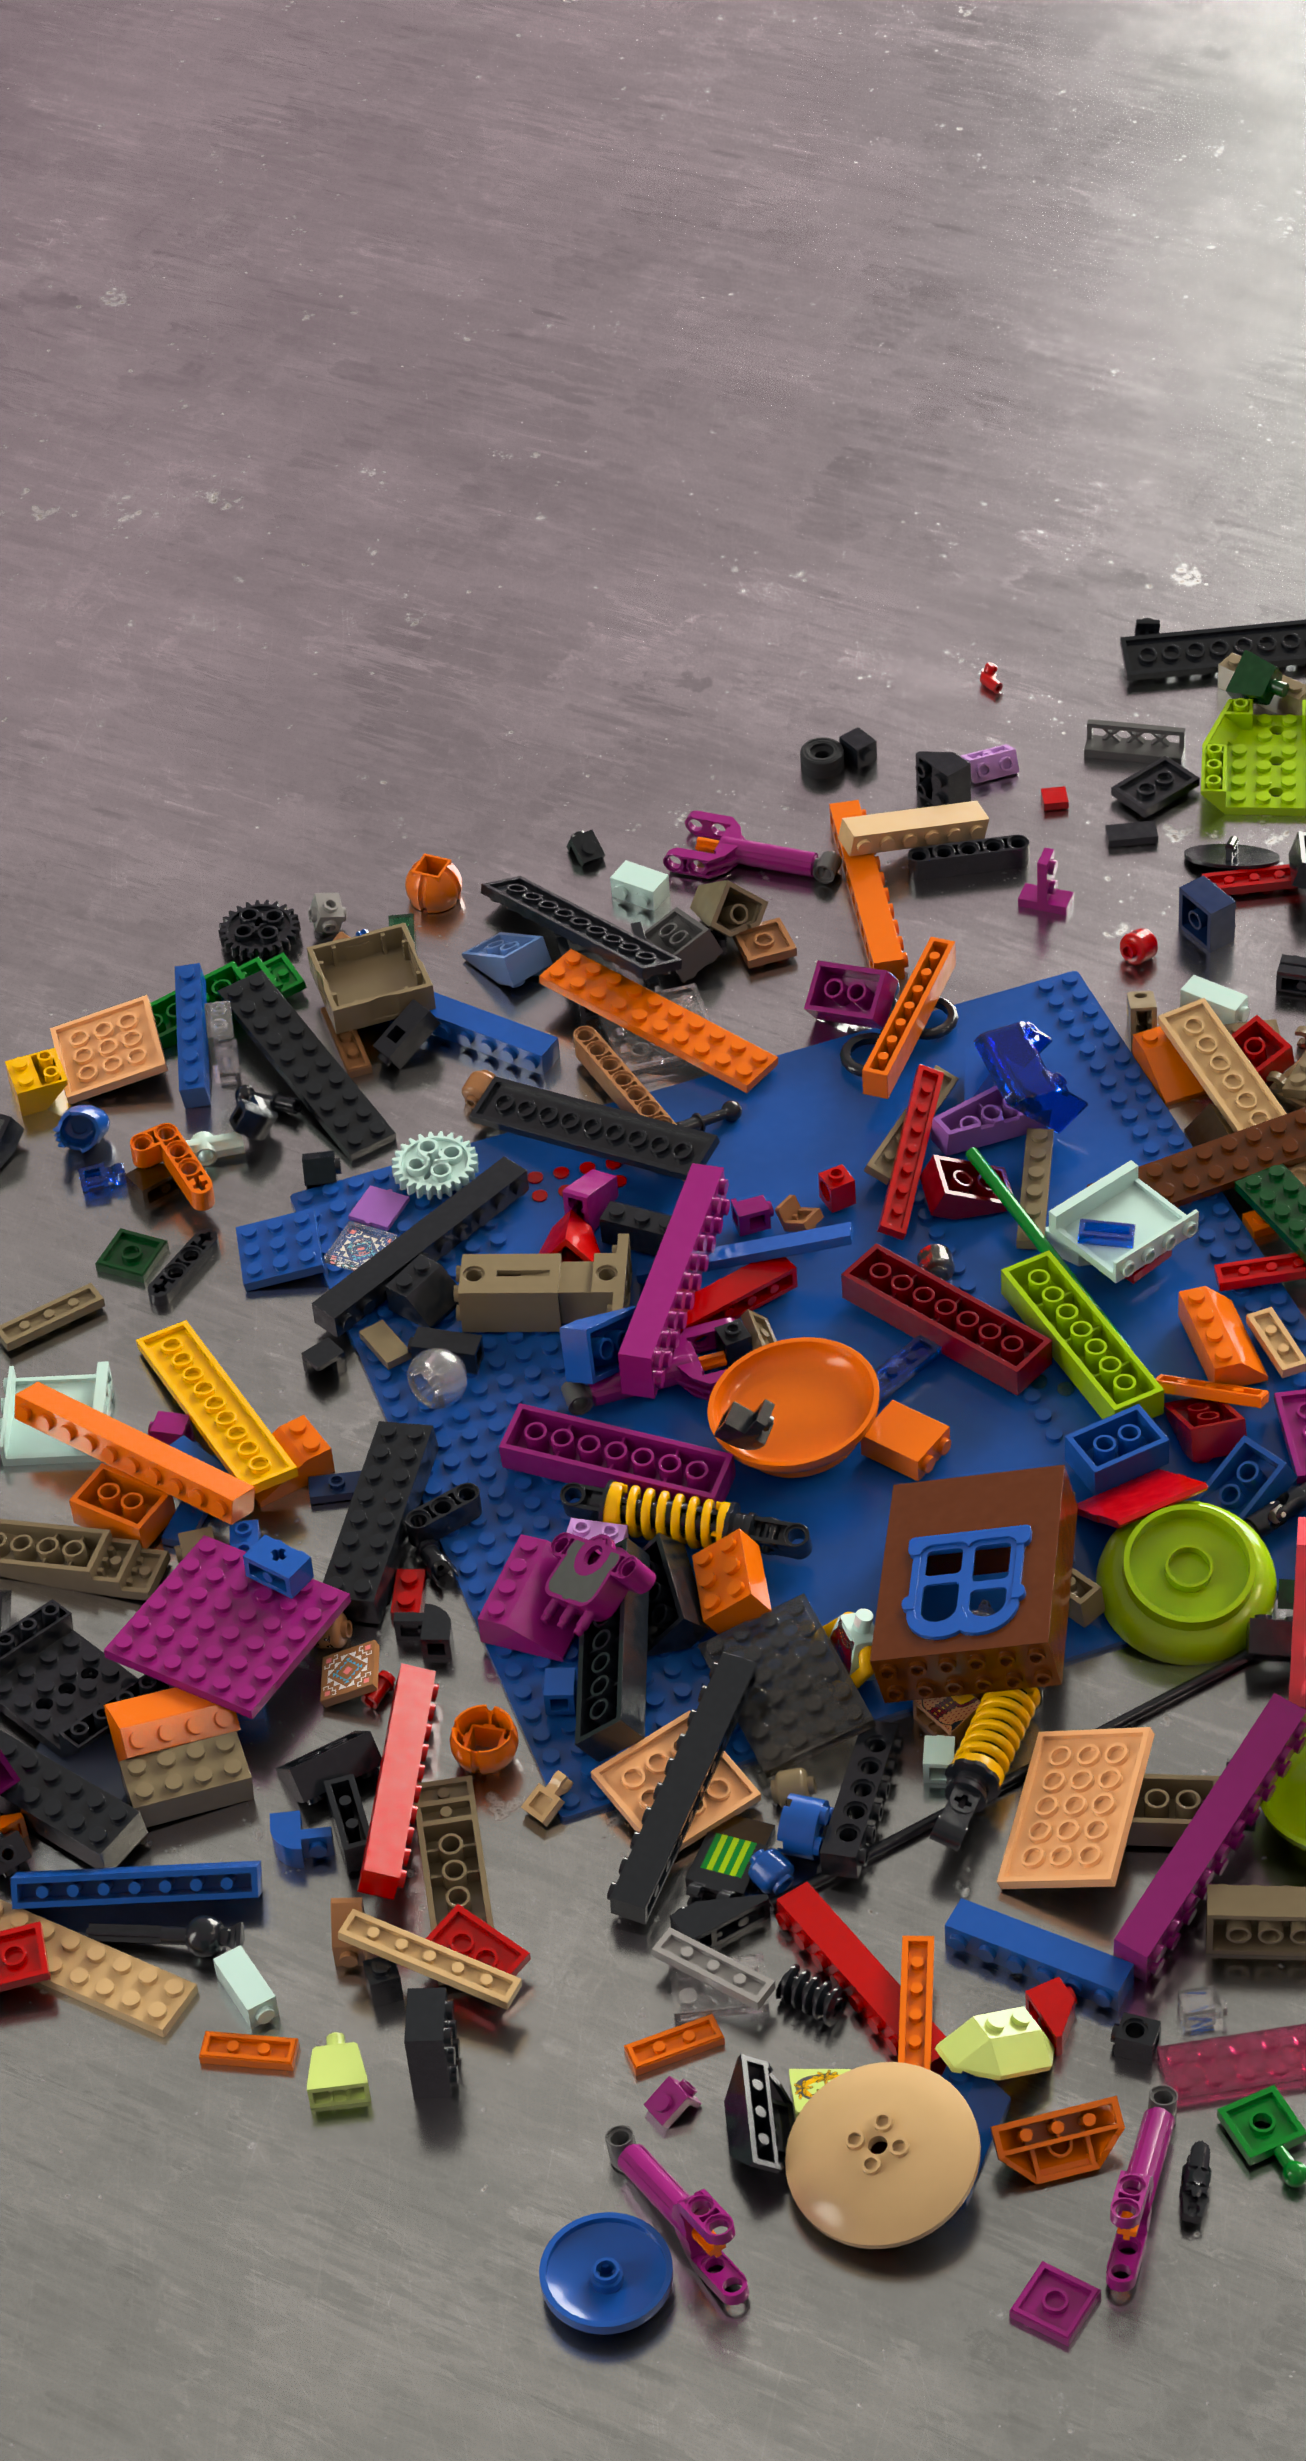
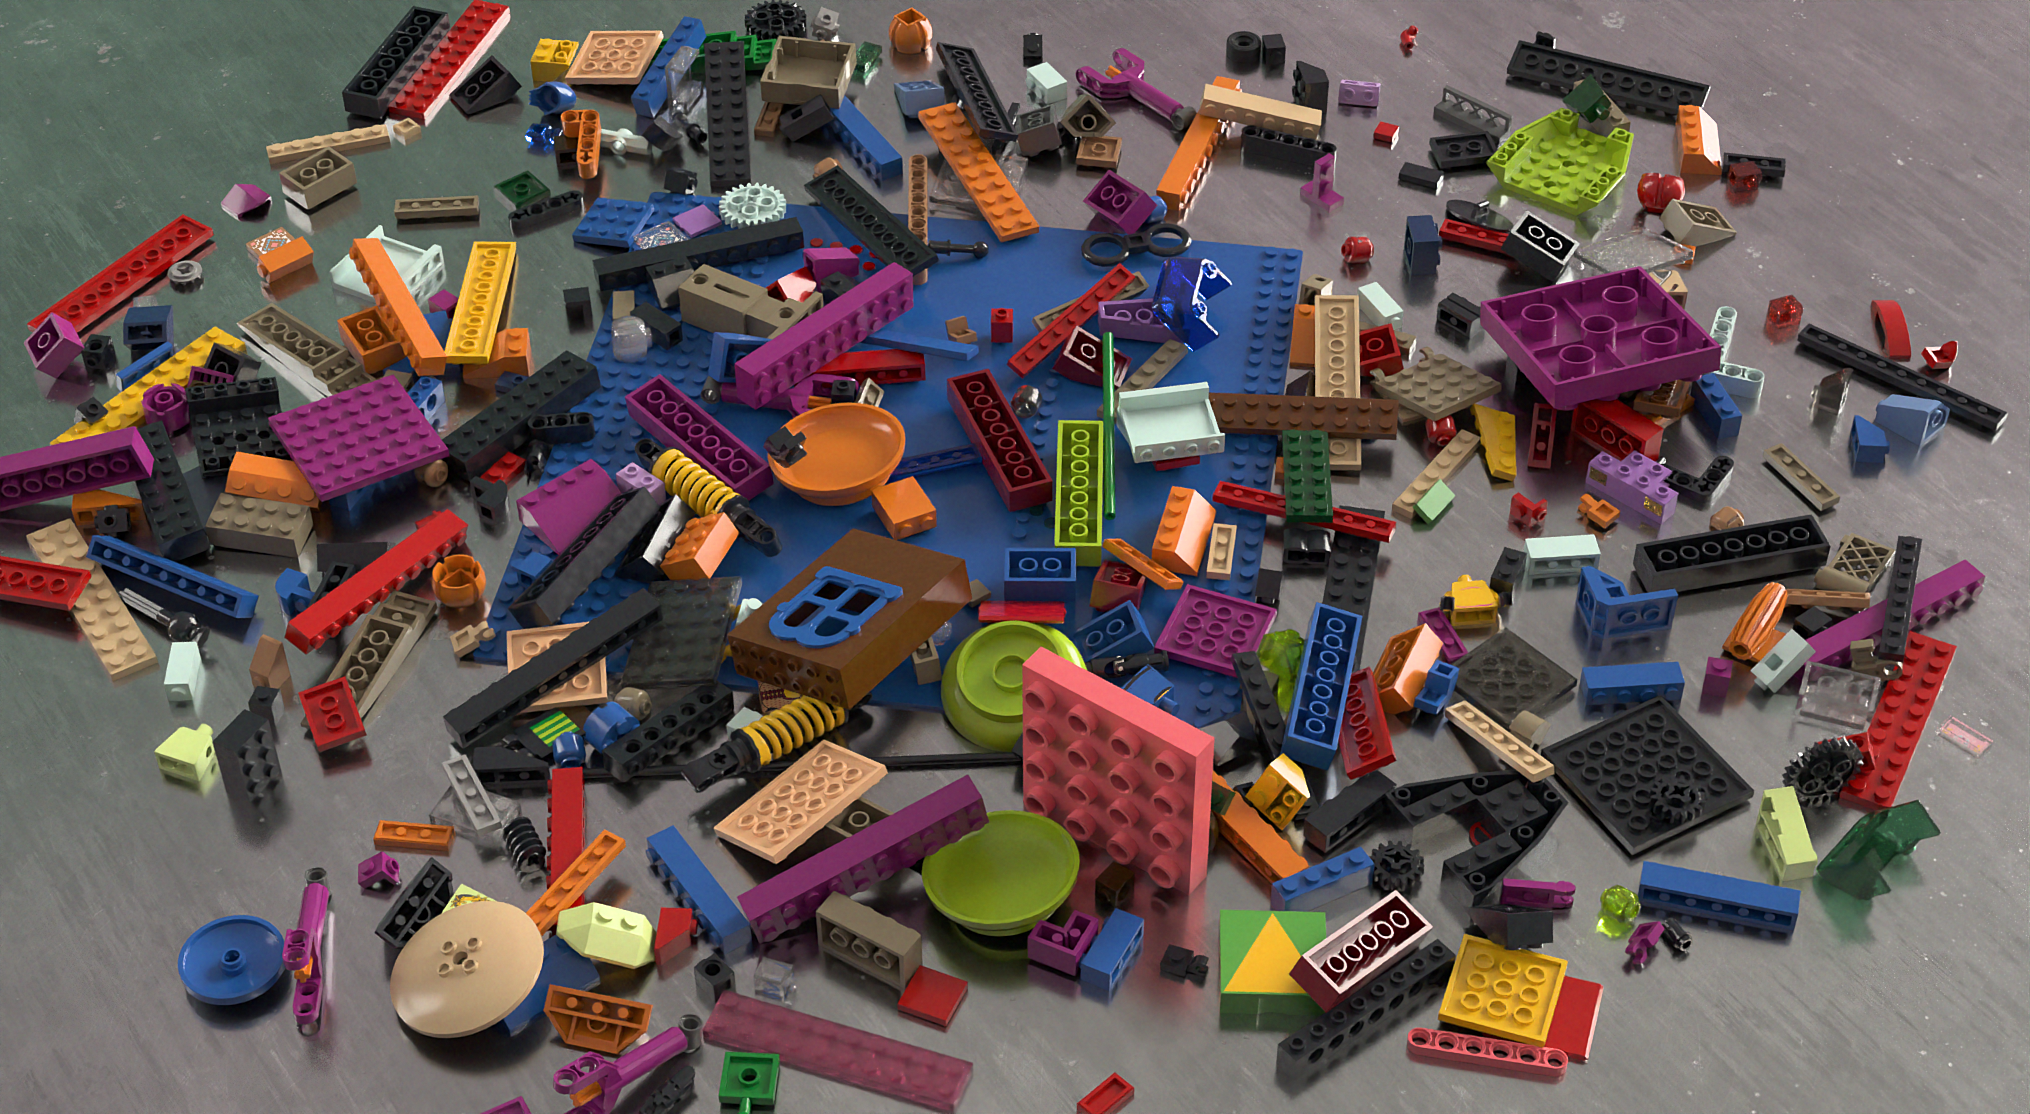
camera: 25 degrees right, 0 degrees up
orange tile [199,2031,299,2071] -> none
blue brick [243,1535,314,1599] -> none
medium nougat tile [320,1640,380,1708] -> none
tan plate [338,1909,522,2010] -> none
magenta piece [540,1532,656,1637] -> none
magenta brick [730,1195,774,1236] -> none
orange brick [862,937,956,1099] -> none
clear blue tile [1078,1219,1136,1249] -> none

